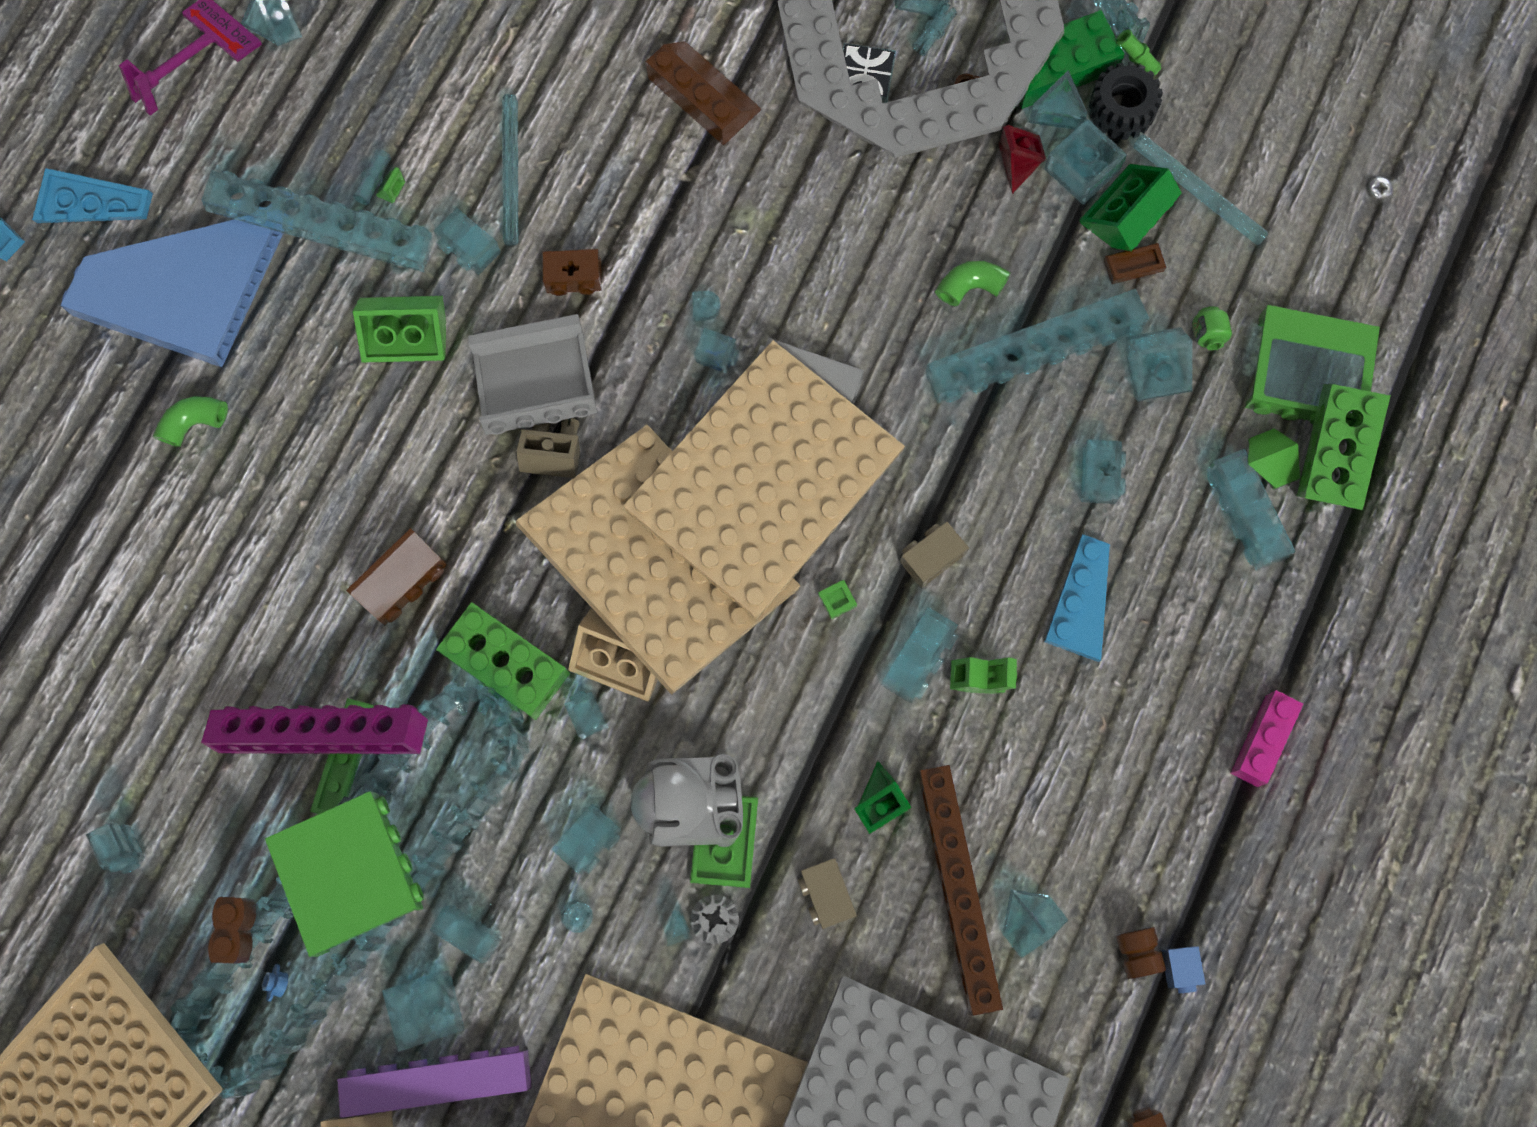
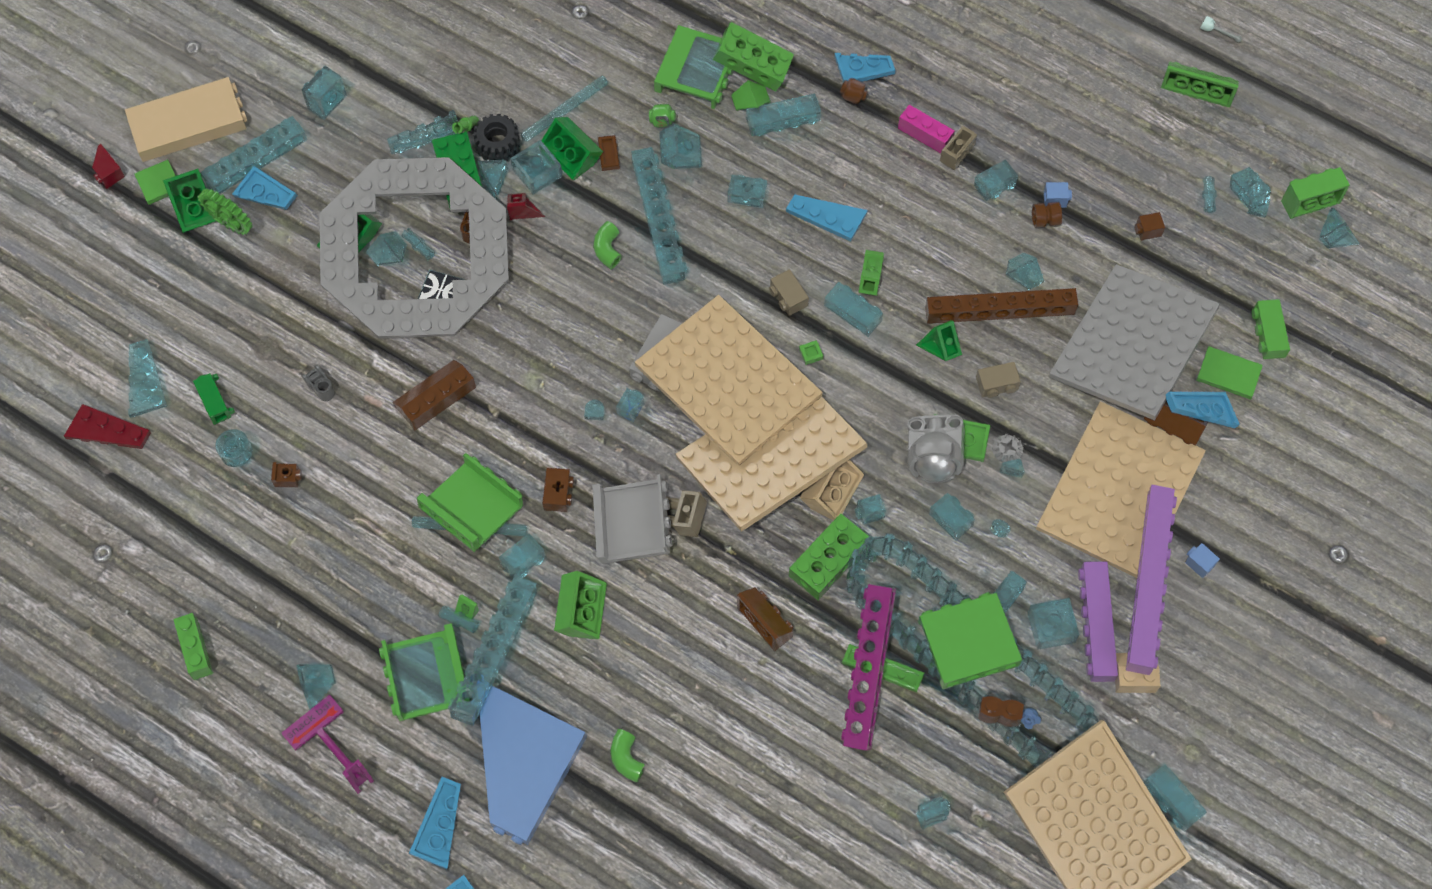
camera: 85 degrees left, 10 degrees down
none -> clear light blue panel [379,623,471,721]
none -> bright green panel [417,453,523,552]
none -> dark azure wing [834,53,895,82]
none -> reddish brown head [840,78,868,104]
none -> dark tan brick [940,126,977,170]
none -> clear light blue brick [974,159,1018,201]

